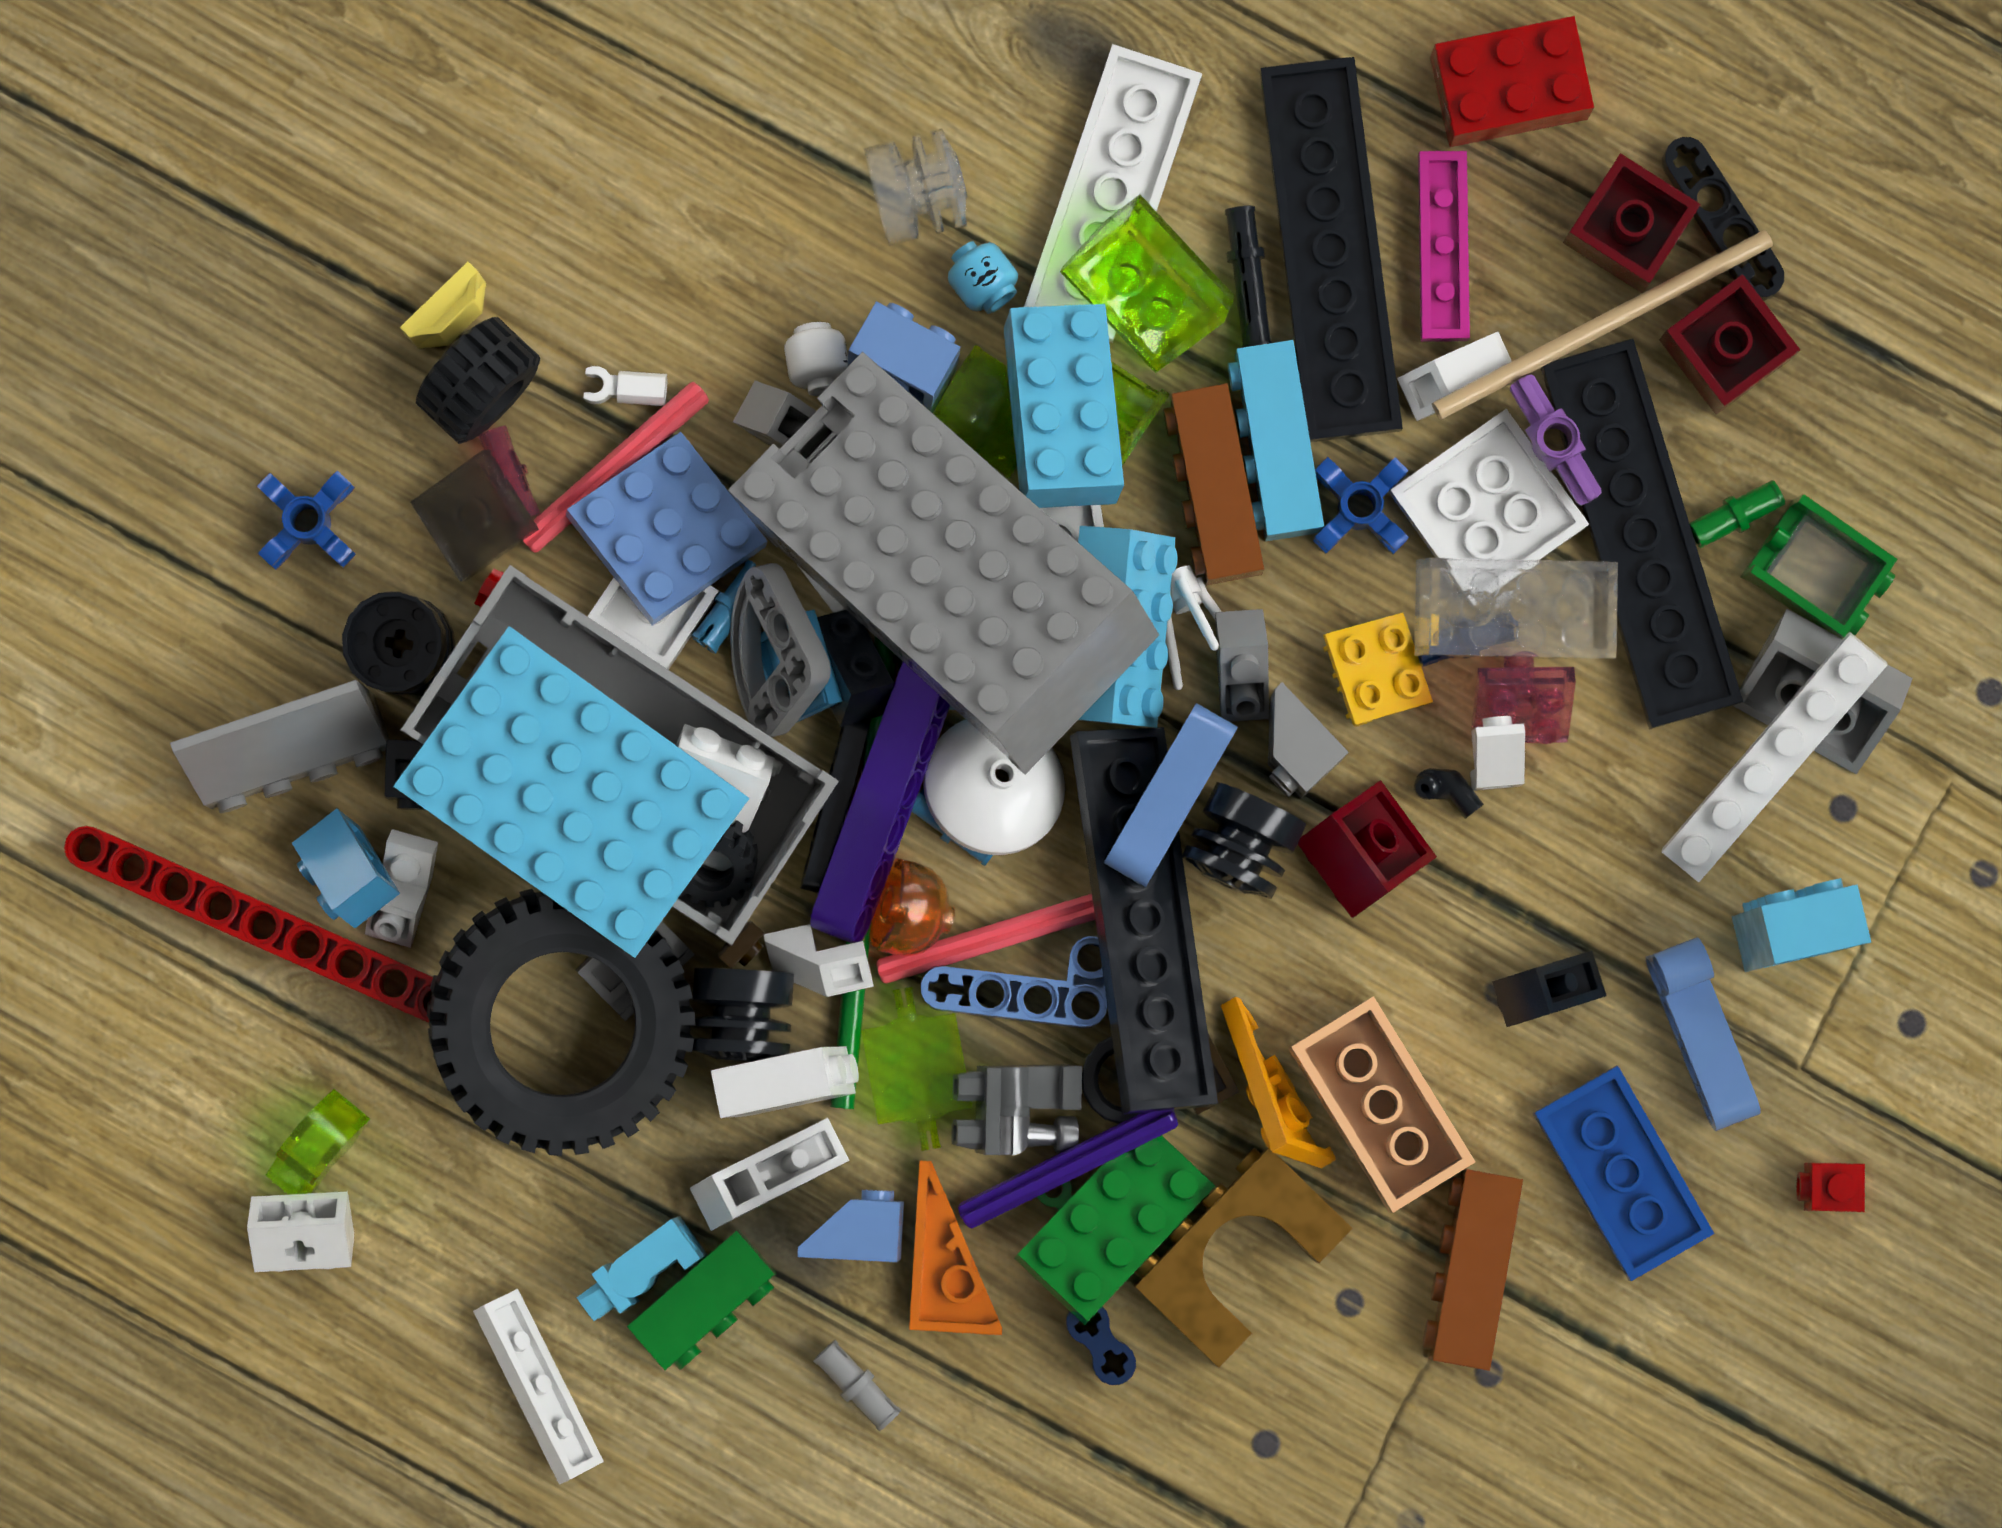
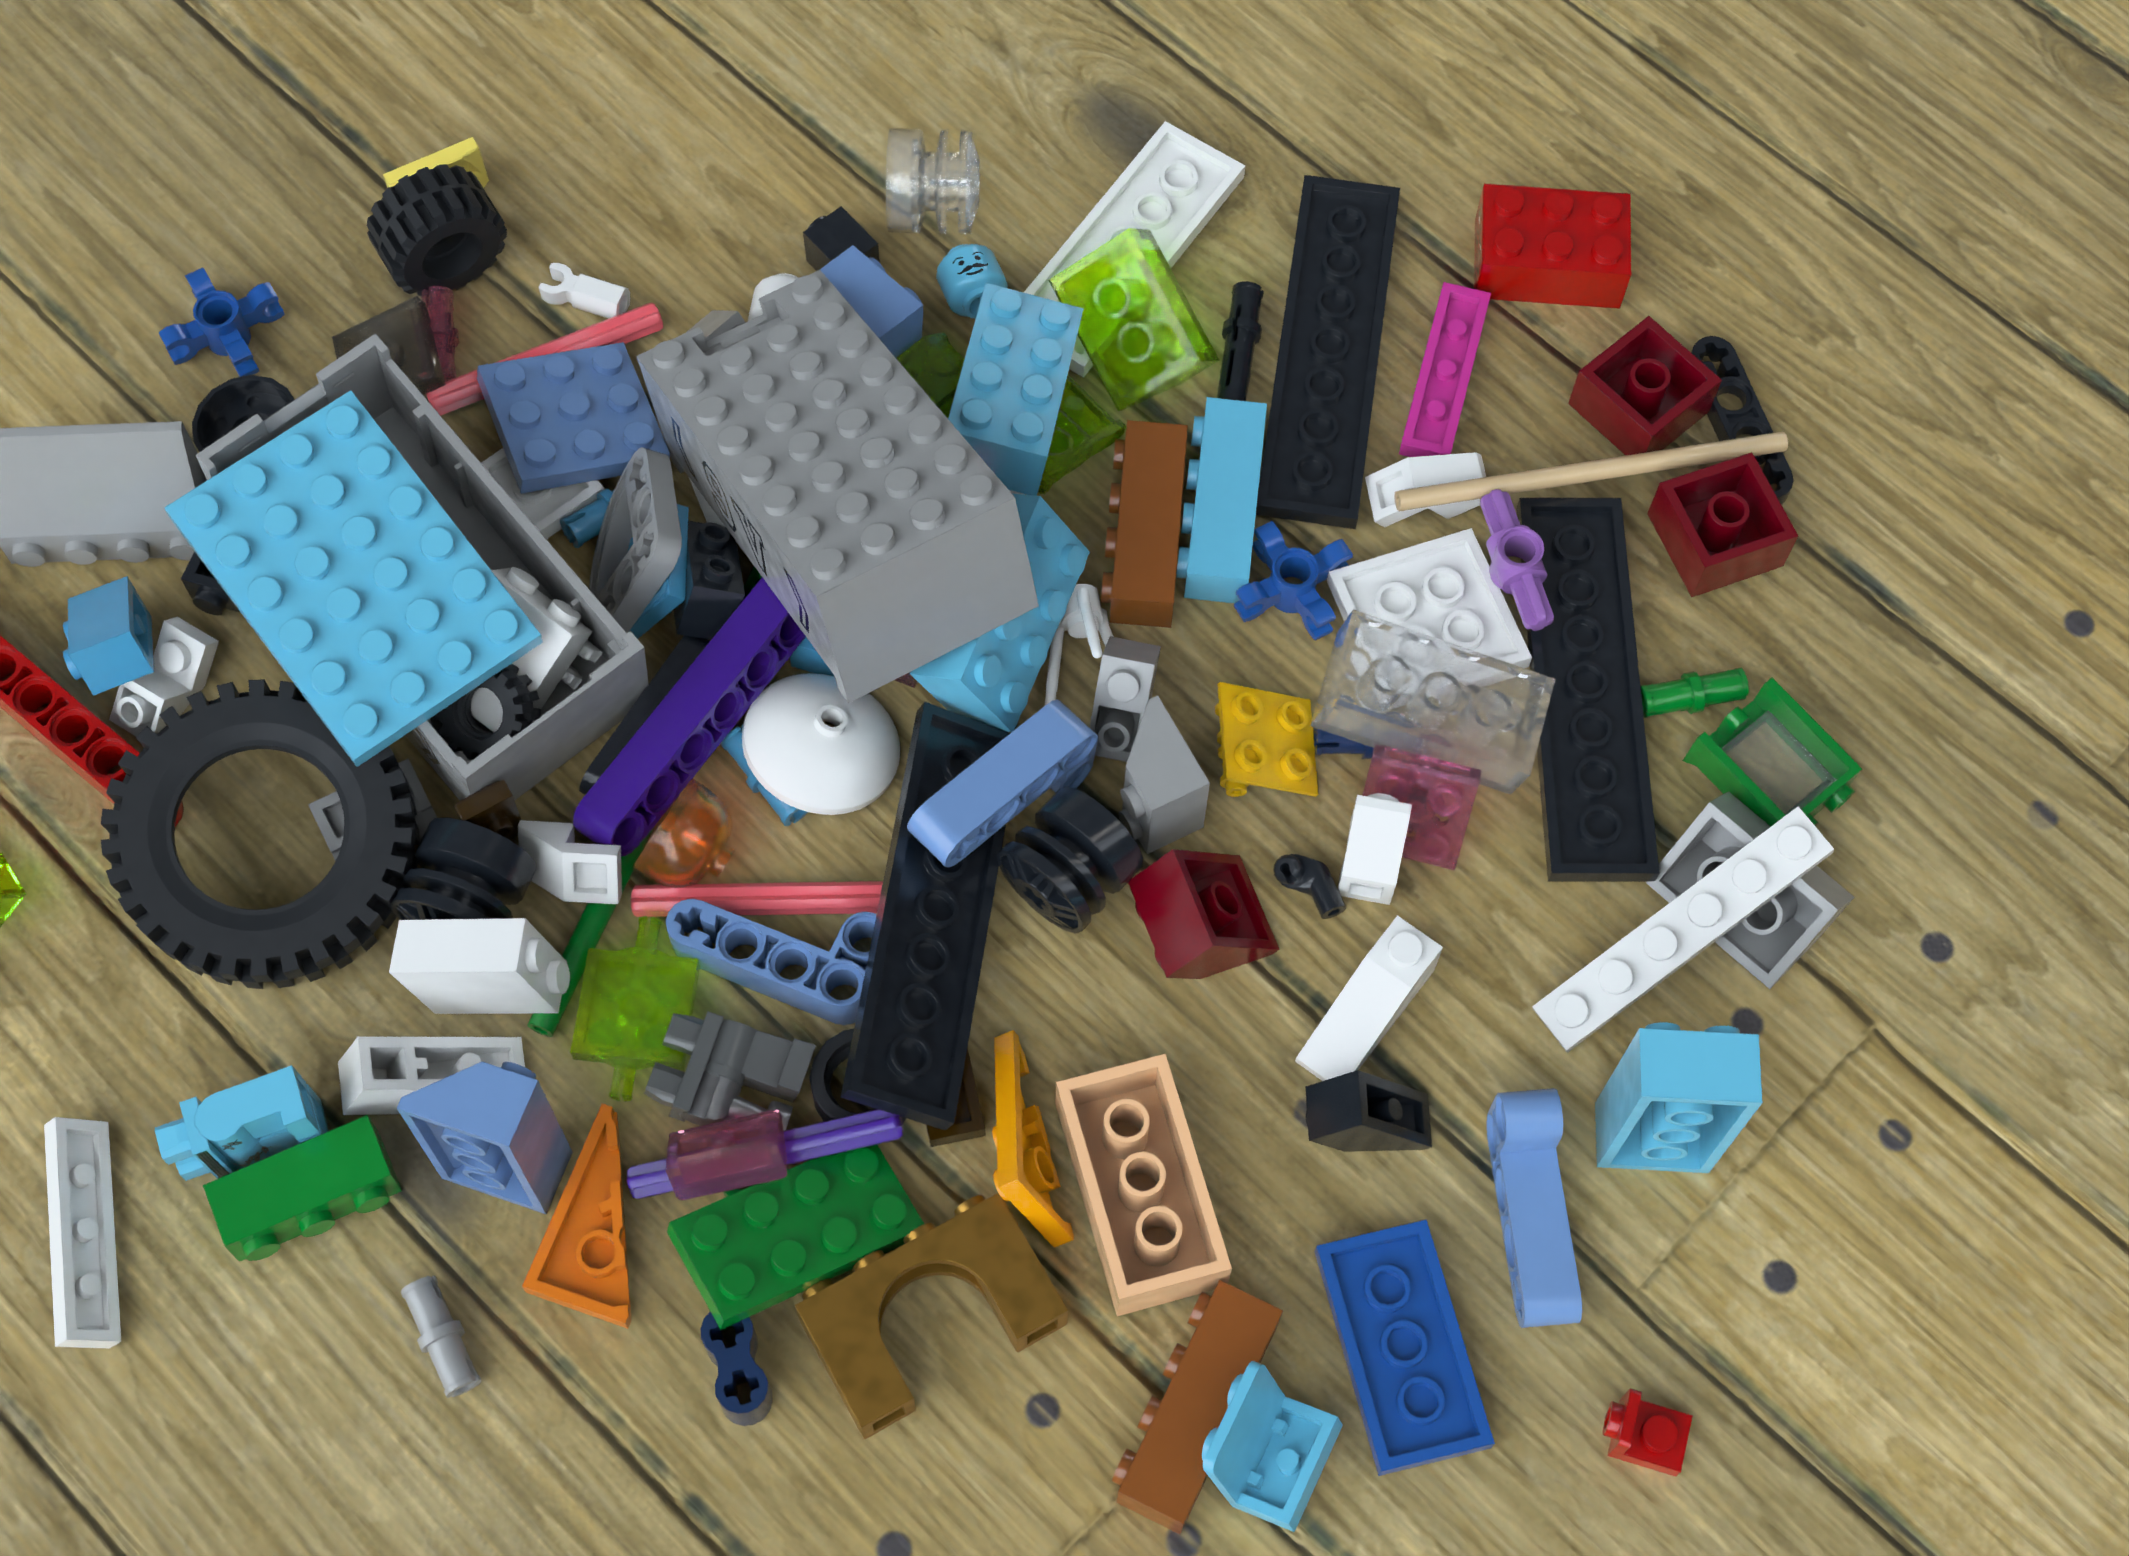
camera: 15 degrees right, 20 degrees down
none -> clear pink slope [665,1109,788,1200]
none -> black brick [803,206,880,271]
none -> medium azure bracket [1202,1361,1343,1532]
none -> white slope [1295,915,1443,1081]

